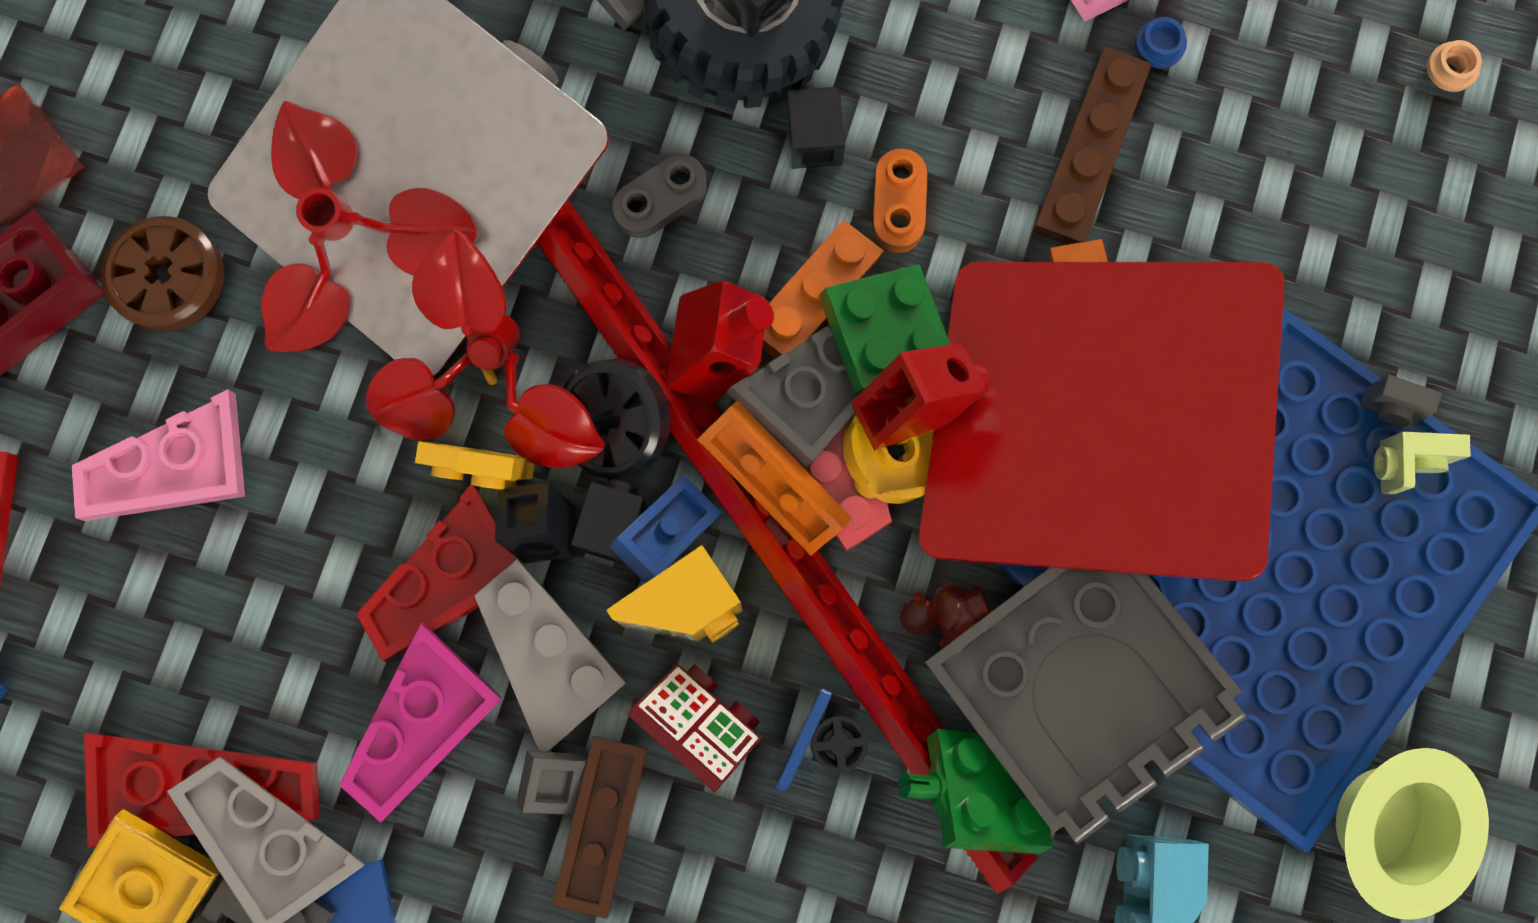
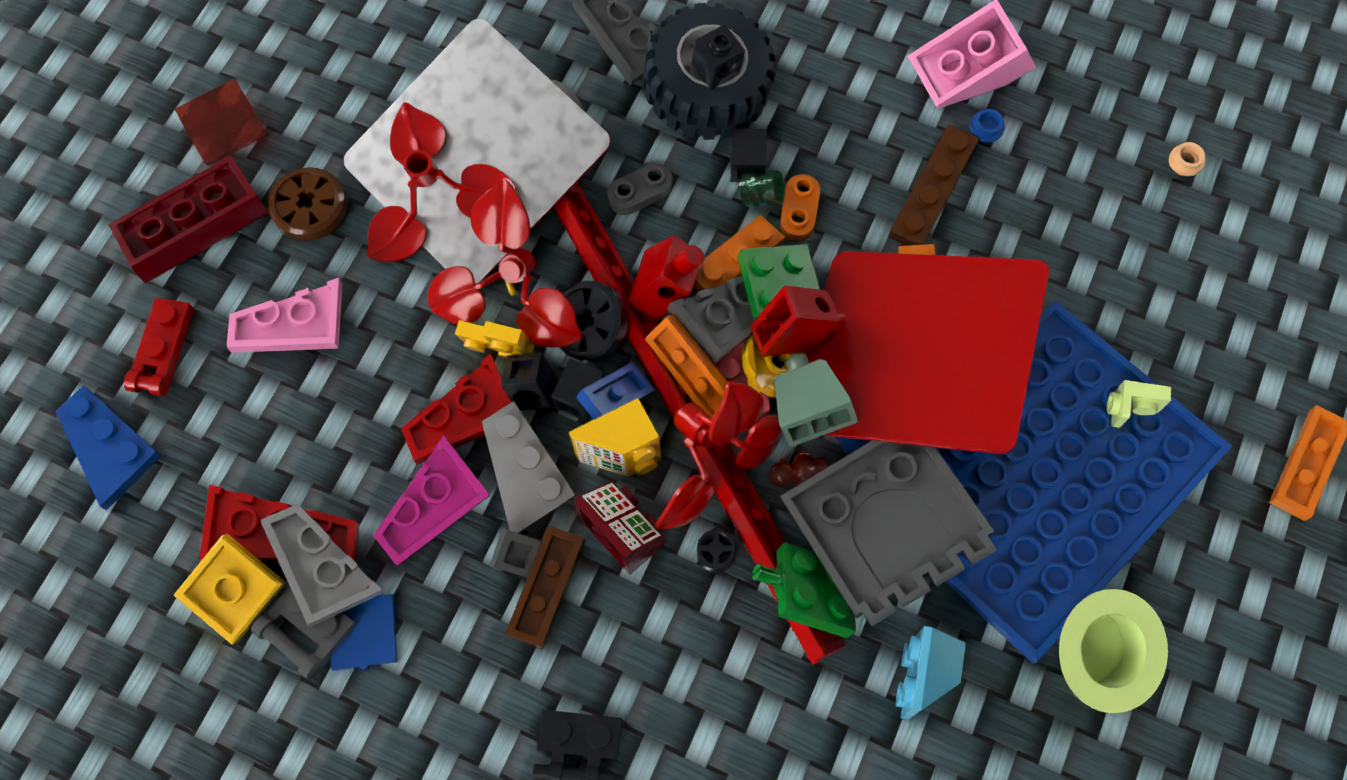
camera: 10 degrees right, 10 degrees down
blue piece [775,687,831,792] -> none
dark grey plate [1360,374,1442,426] -> none
none -> red plant [653,381,783,530]
none -> clear green wheel [740,170,785,208]
none -> sand green torso [774,353,858,447]

